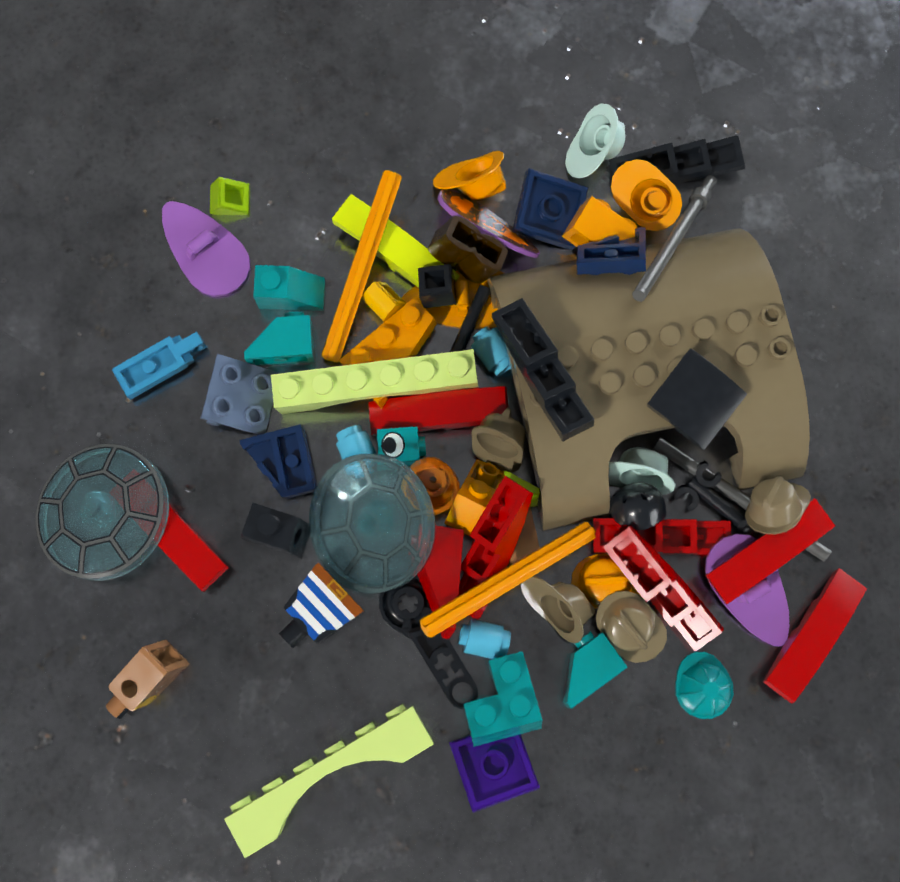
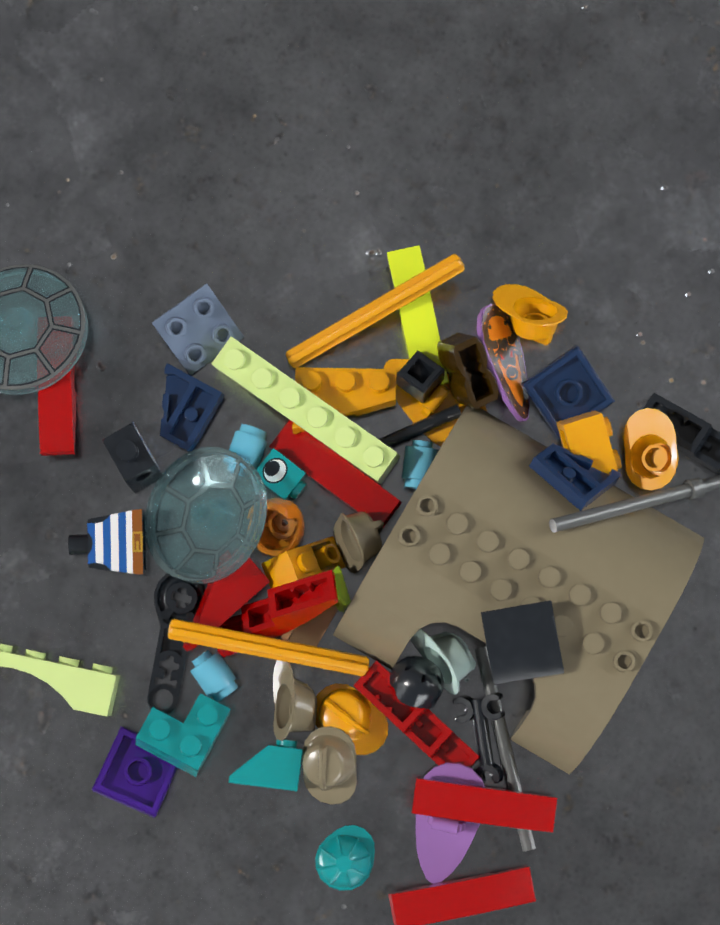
camera: 50 degrees right, 5 degrees up
dark azure hinge [112,332,207,400] -> none
medium lavender shield [162,201,251,297] -> none
lime slope [209,177,249,215] -> none
teal slope [244,312,315,366] -> none
teal slope [253,265,326,311] -> none
yellow brick [362,281,406,322] -> none
black slope [492,298,594,442] -> none
light aqua piece [565,103,625,179] -> none
slope [603,526,724,652] -> none
dark tan piece [745,476,811,535] -> none

